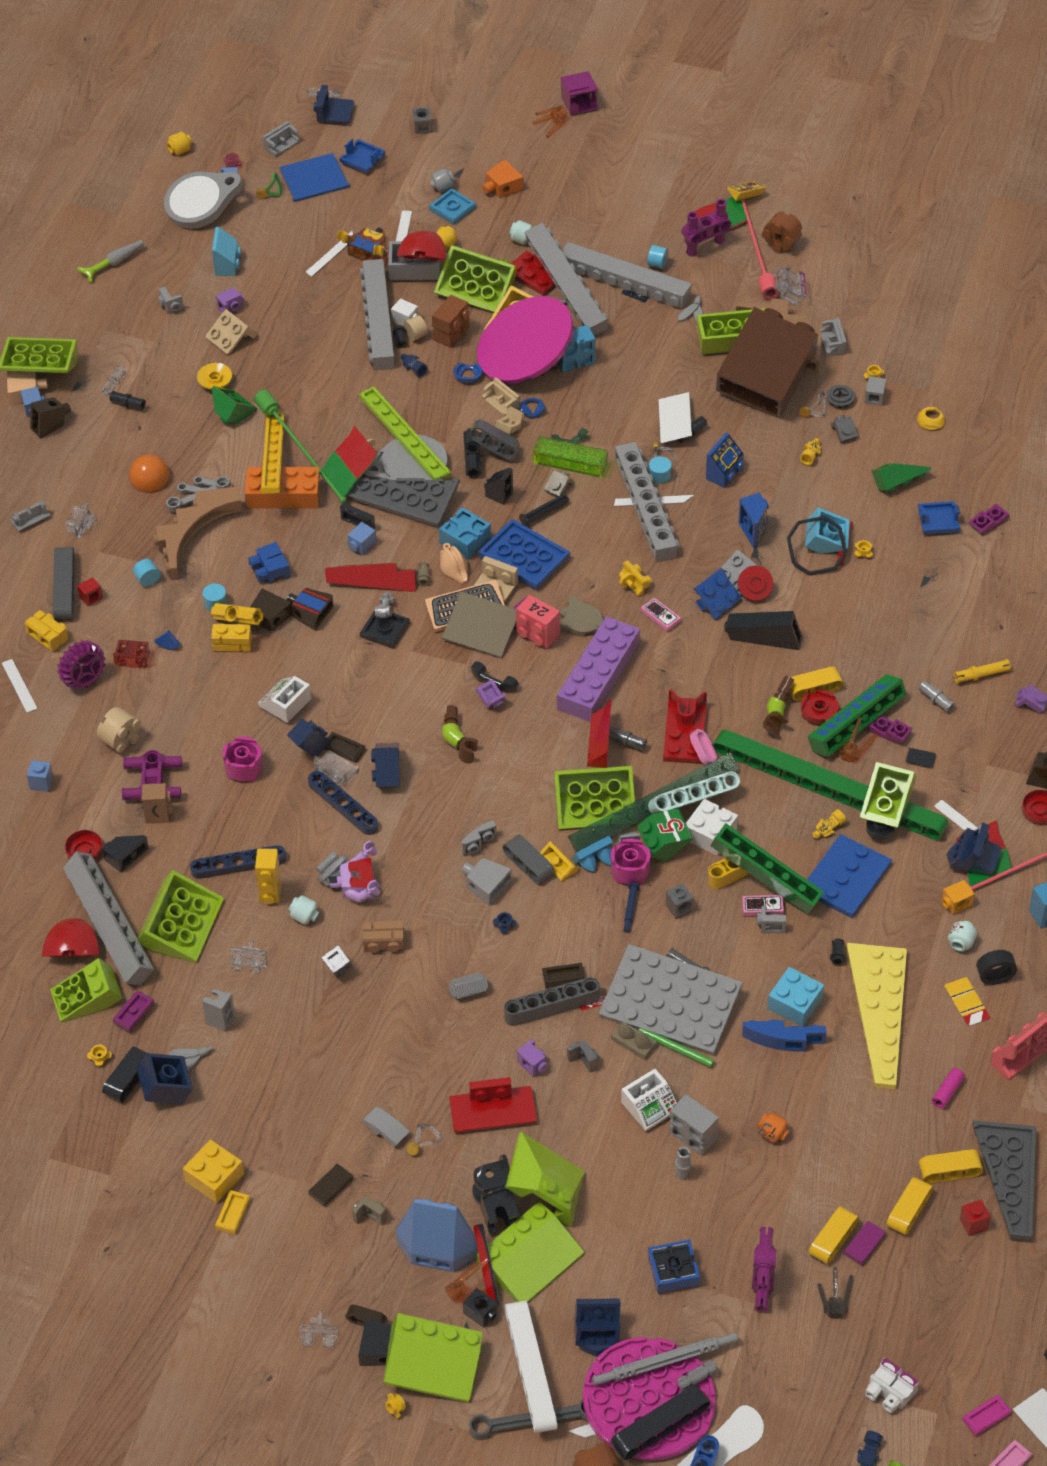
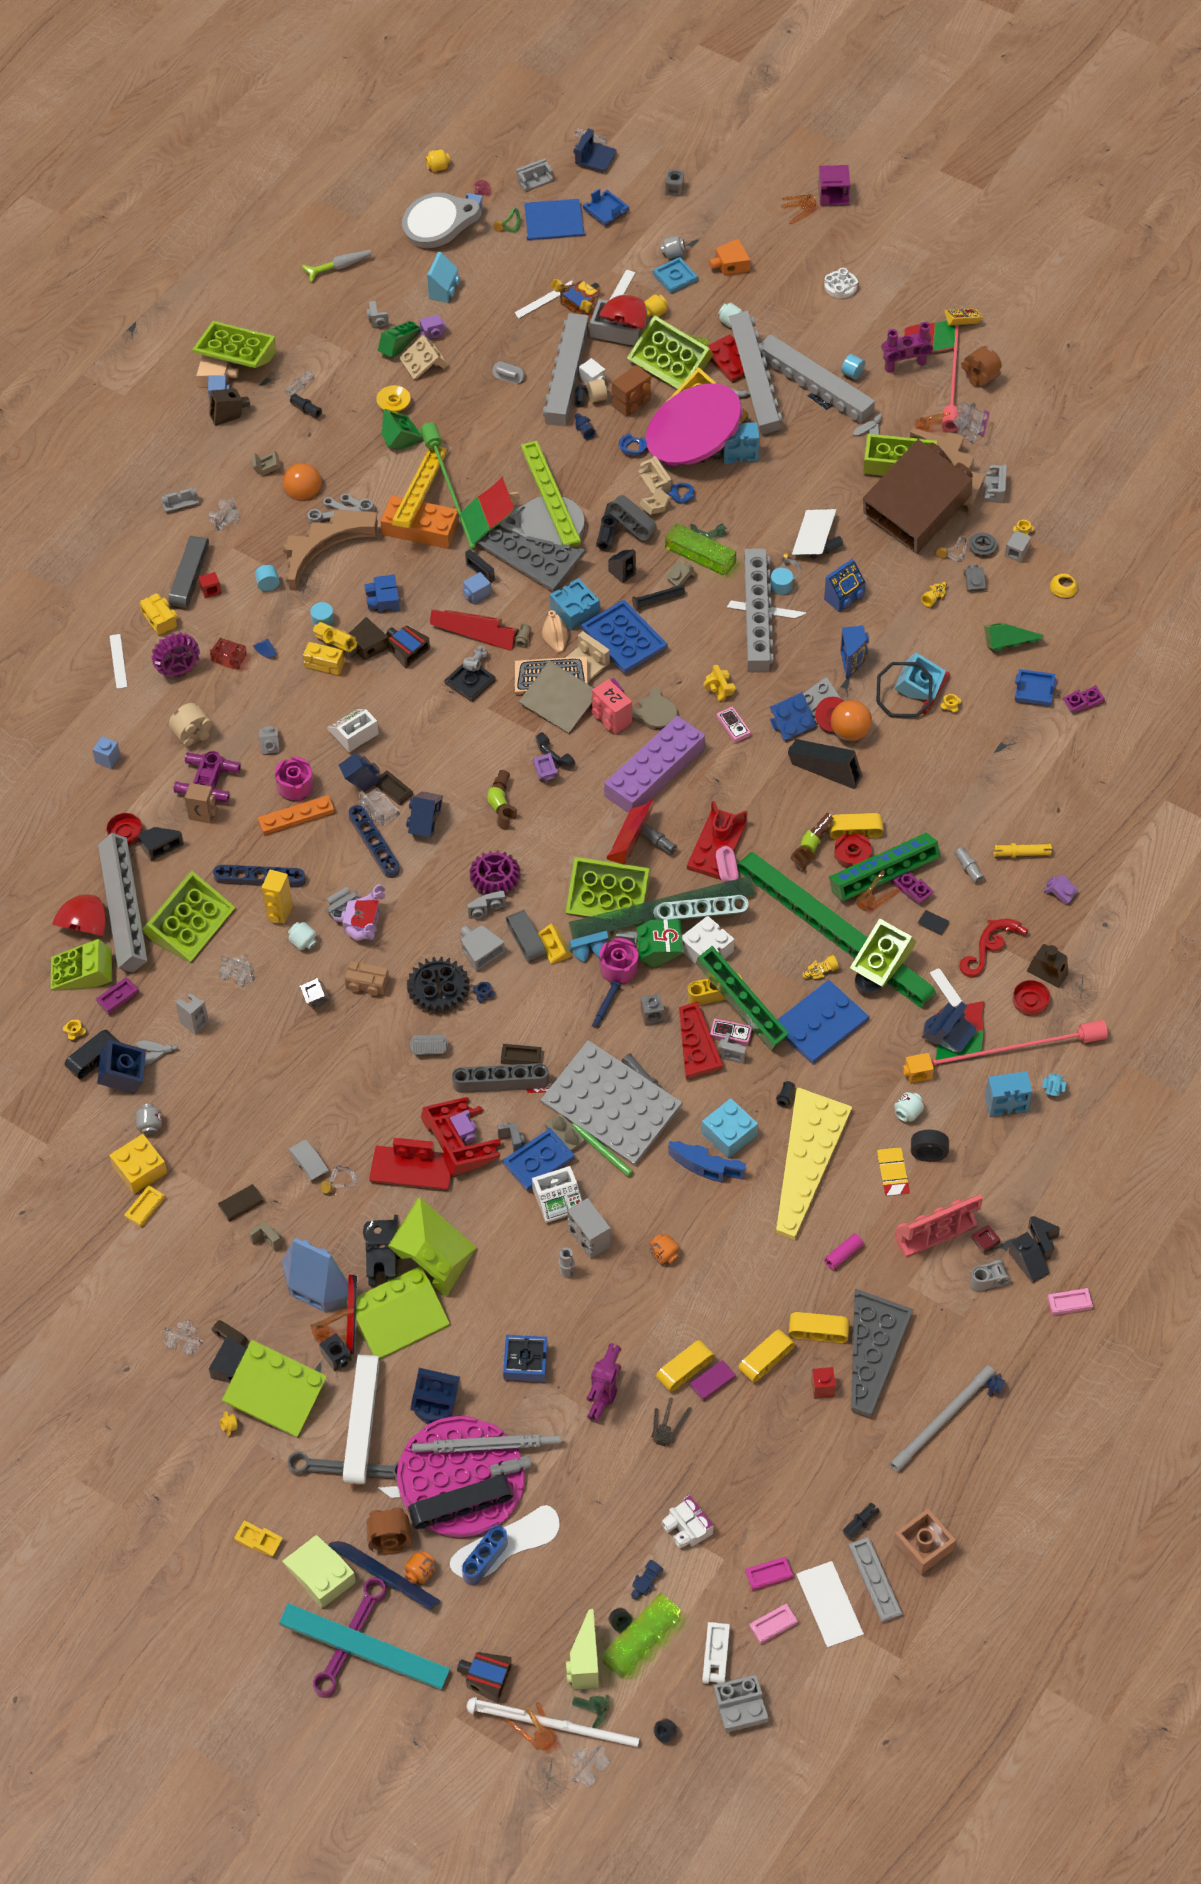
camera: 15 degrees right, 5 degrees up
none -> light grey head [136,1104,162,1135]
none -> dark tan bracket [251,451,280,476]
none -> orange plate [258,795,335,836]
none -> light grey bracket [259,726,280,754]
none -> green slope [377,321,420,357]
none -> black gear [407,956,470,1014]
none -> red wedge [420,1097,501,1176]
none -> magenta gear [469,850,520,895]
none -> light grey piece [493,361,525,384]
none -> blue plate [503,1128,575,1191]
none -> red wing [679,1002,723,1080]
none -> white tile [824,268,858,299]
none -> orange piece [831,700,872,741]
none -> clear orange plant [915,412,950,437]
none -> red plant [959,918,1029,977]

